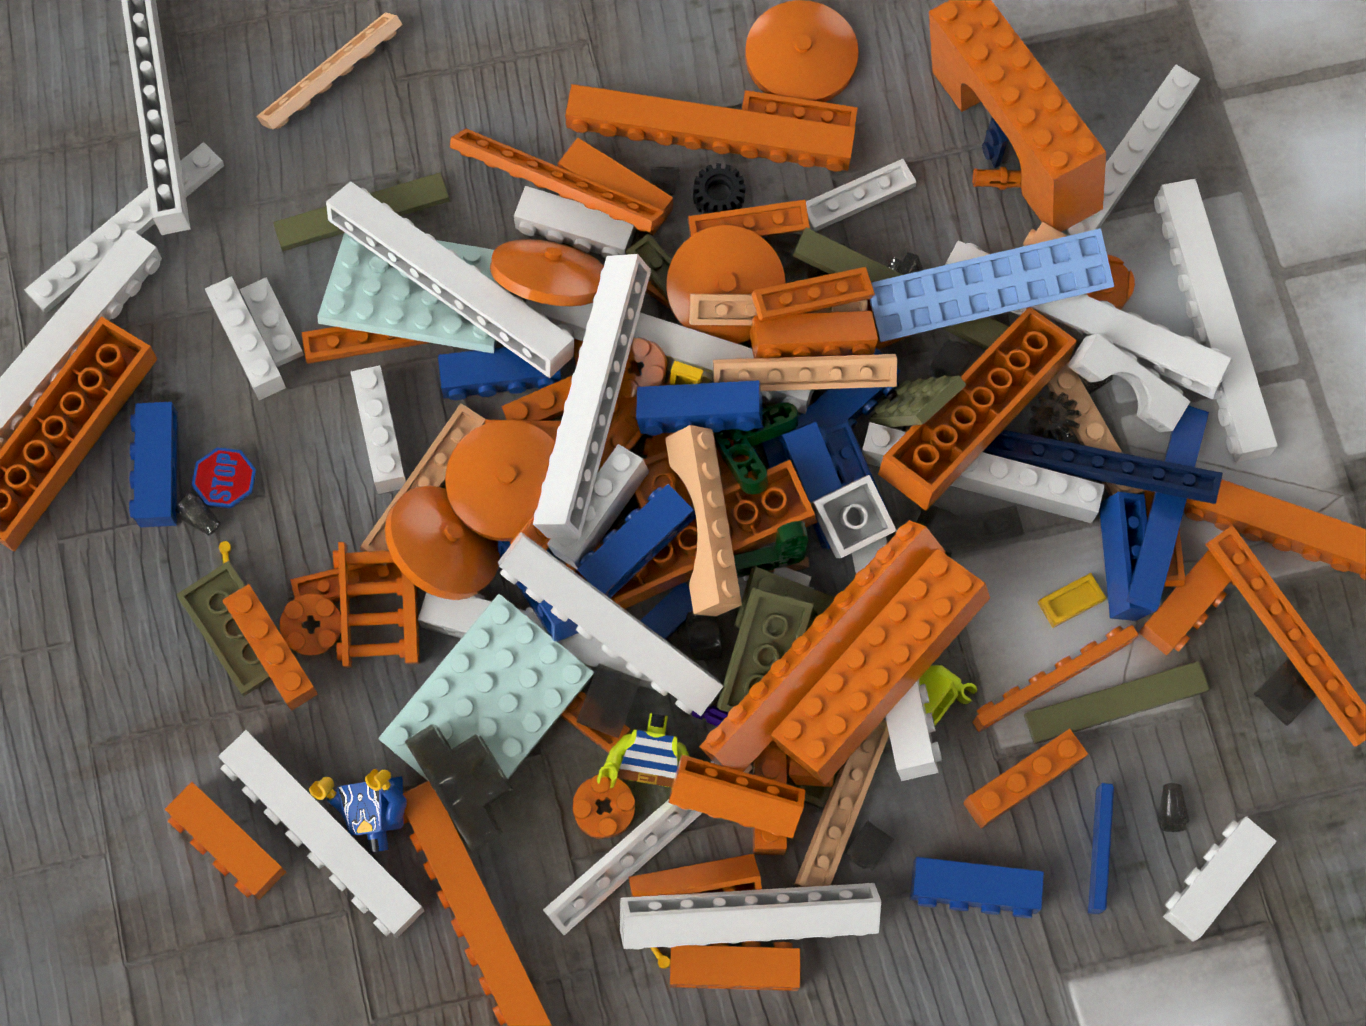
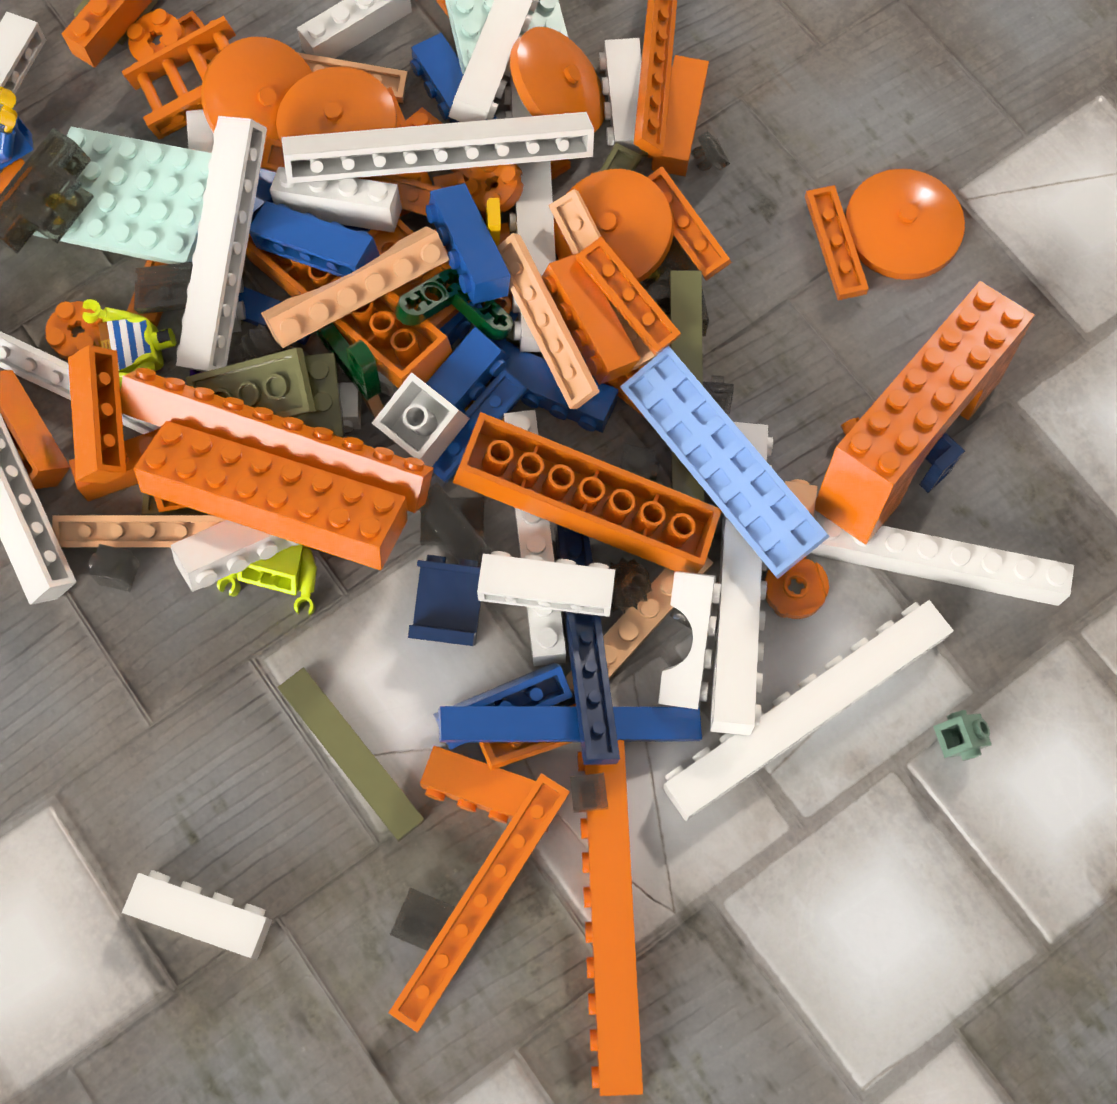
camera: 70 degrees right, 0 degrees up
orange brick [565,84,855,172] -> none
black tyre [693,163,746,214] -> none
white plate [806,159,917,232] -> none
olive plate [868,375,966,427] -> none
blue brick [910,857,1044,918] -> none
orange brick [963,729,1088,829] -> none
orange plate [972,625,1139,733] -> none
yellow tile [1037,573,1107,628] -> none
blue tile [1088,783,1114,914] -> none
clear smoke cone [1157,783,1190,832] -> none
none -> dark blue panel [408,555,481,646]
none -> white brick [477,551,615,617]
none -> clear smoke tile [570,773,608,813]
none -> sand green brick [933,710,992,761]

